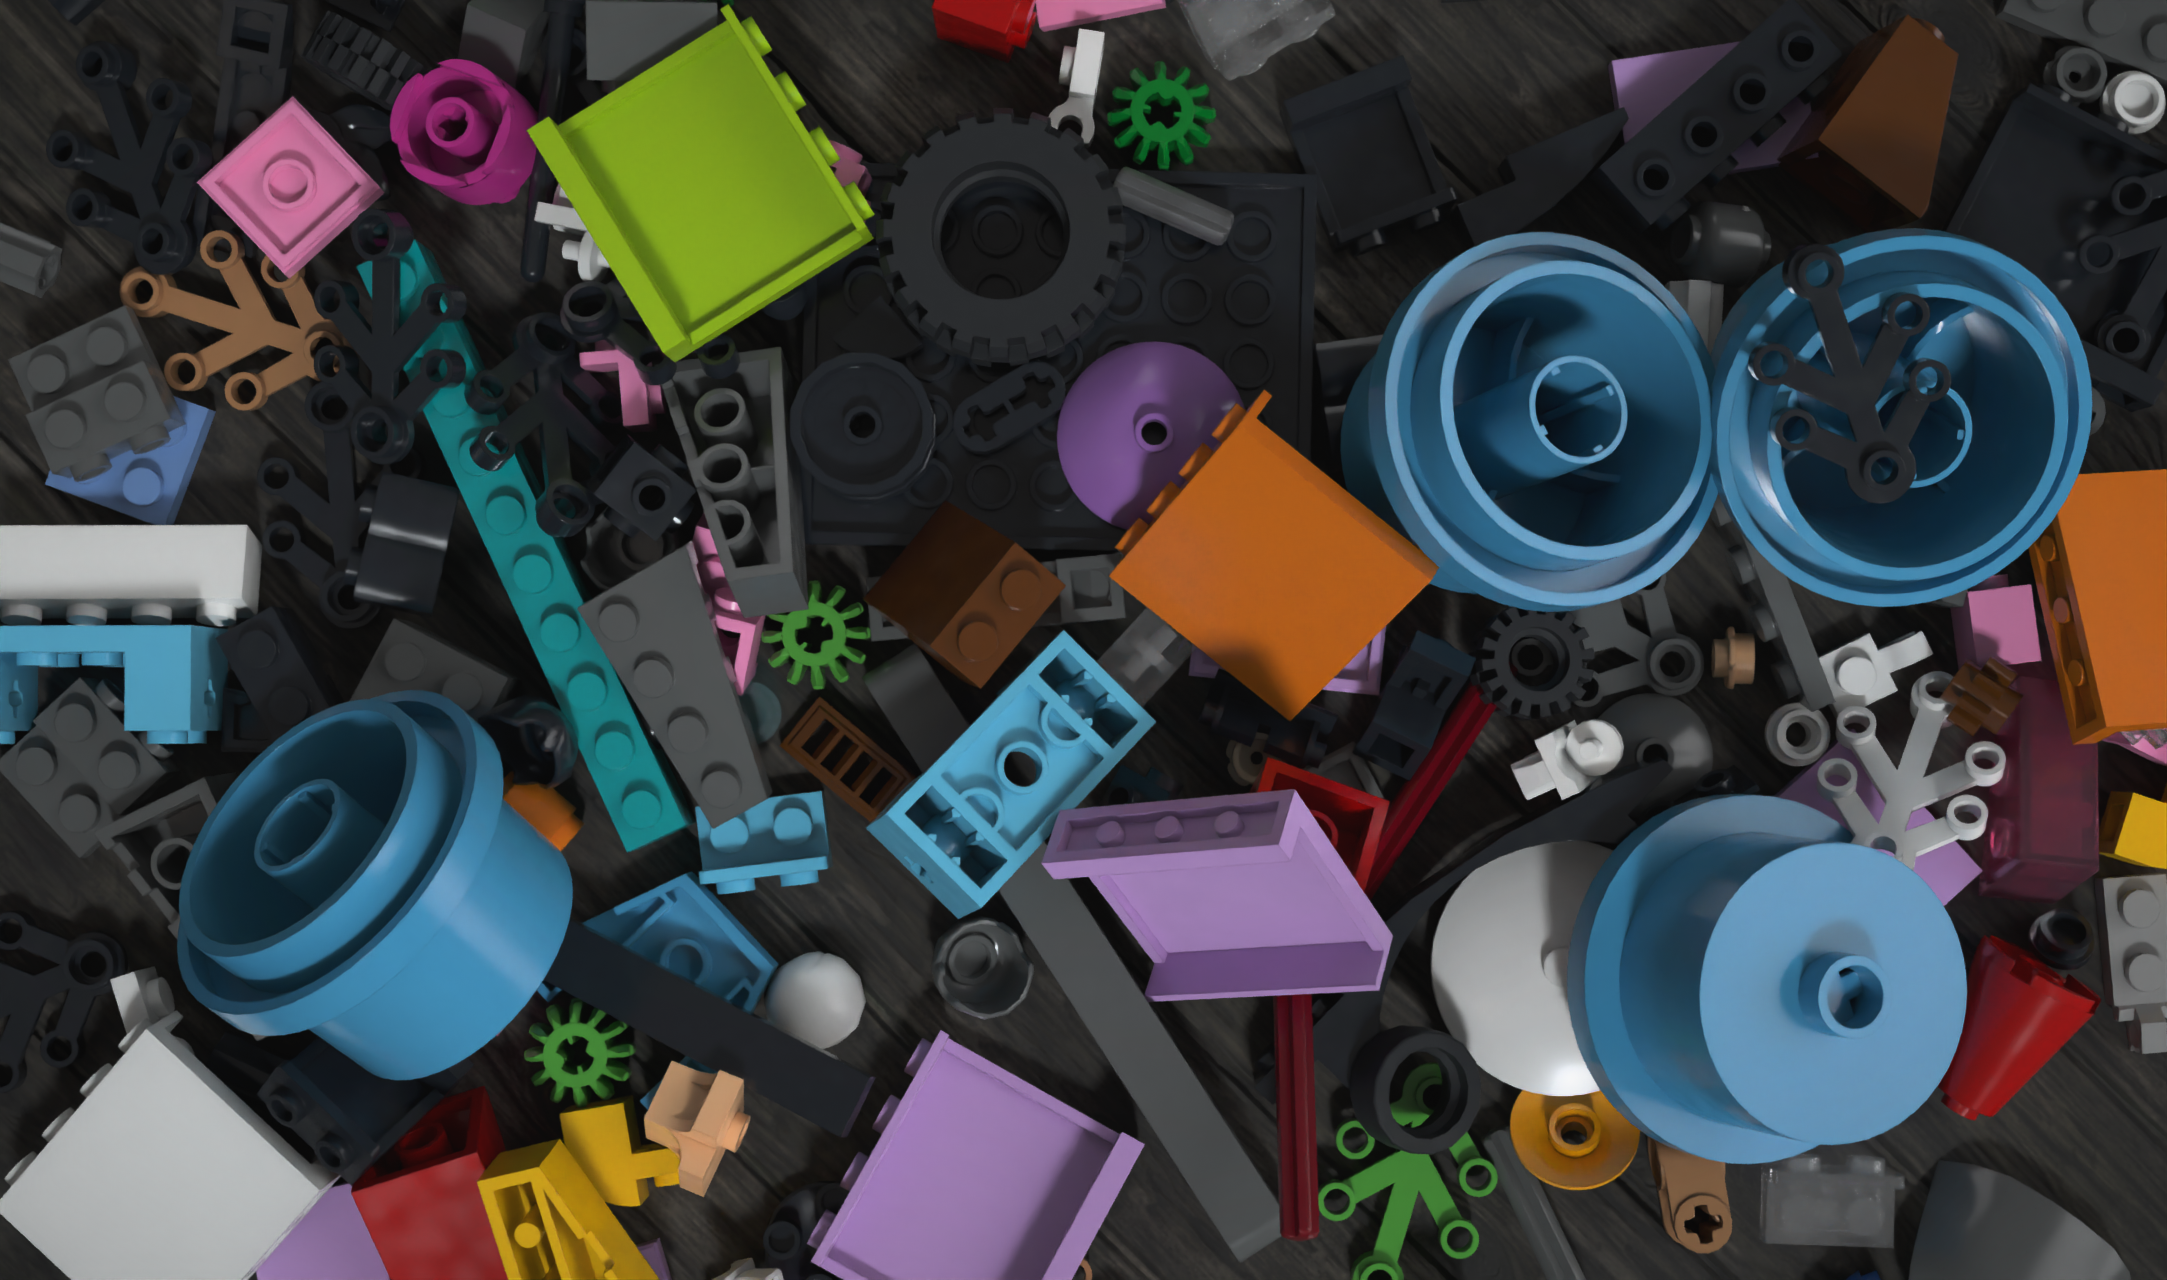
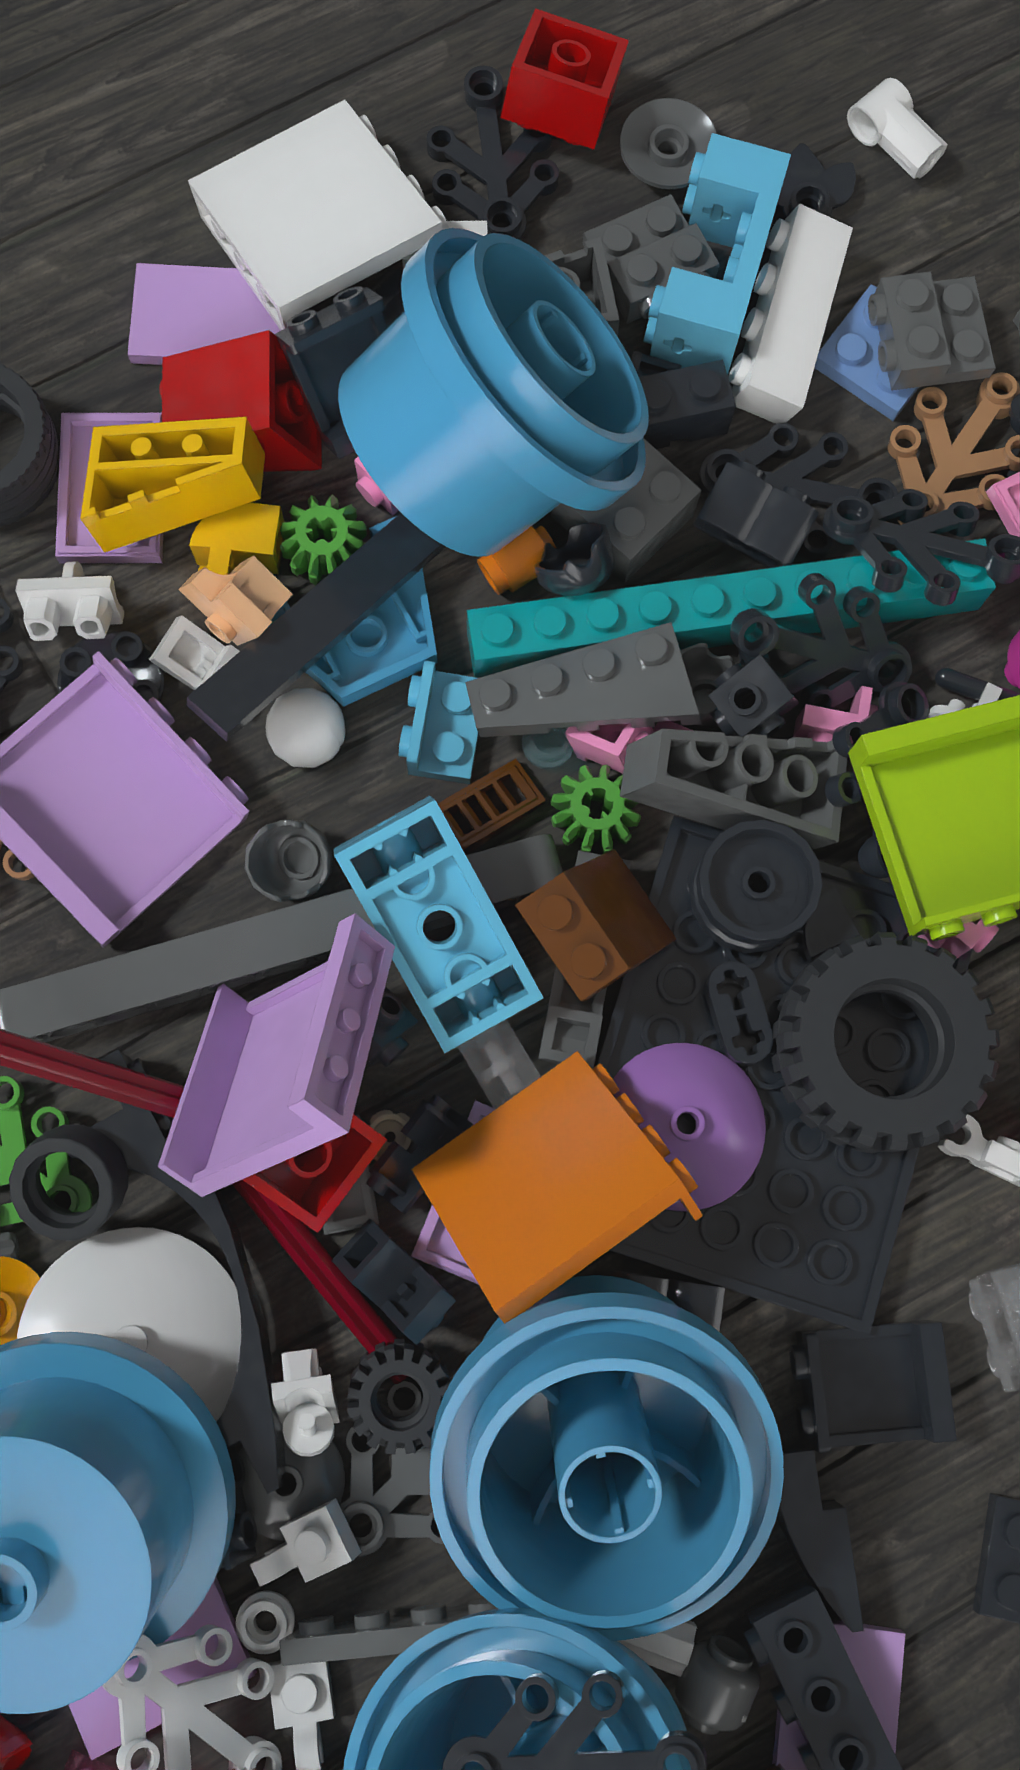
camera: 105 degrees right, 10 degrees down
green gear [1107,61,1216,170] -> none
flat silver axle [1113,167,1234,246] -> none
light nougat plate [1711,627,1755,689] -> none
none -> white slope [149,615,240,690]
none -> white plate [250,1498,362,1586]

